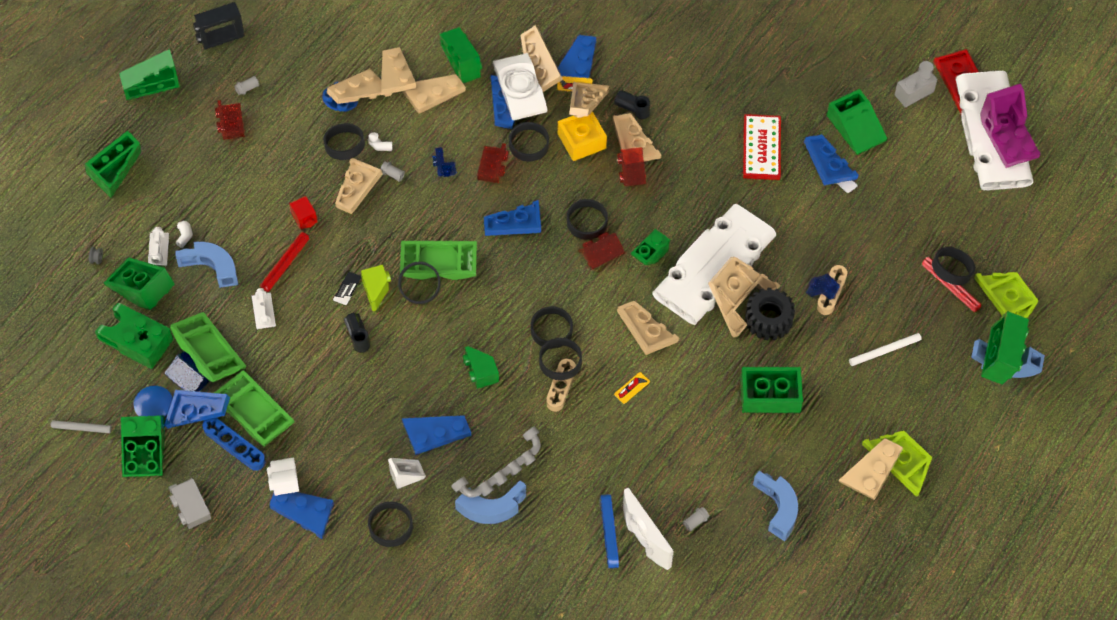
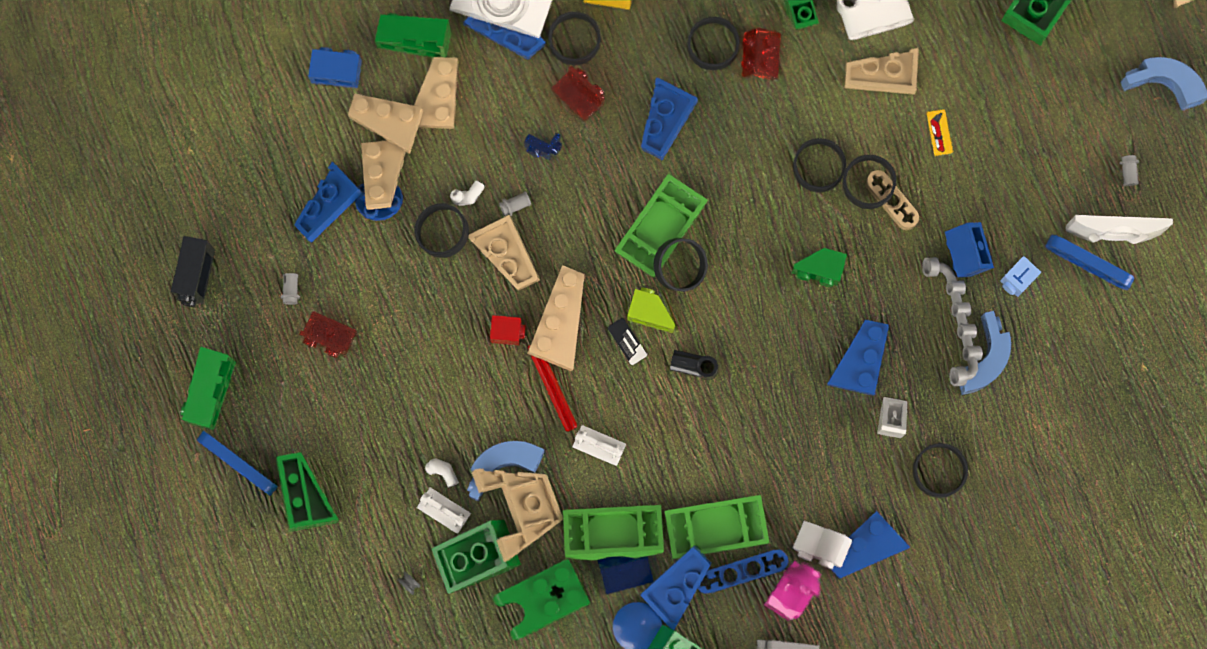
camera: 55 degrees left, 20 degrees up
none -> blue beam [196,430,278,496]
none -> blue wing [294,161,362,243]
none -> blue brick [308,47,362,88]
none -> tan wing [472,469,563,562]
none -> tan wing [527,265,585,371]
none -> dark pink brick [764,561,821,621]
none -> blue brick [945,222,994,277]
none -> light blue brick [1000,256,1041,297]

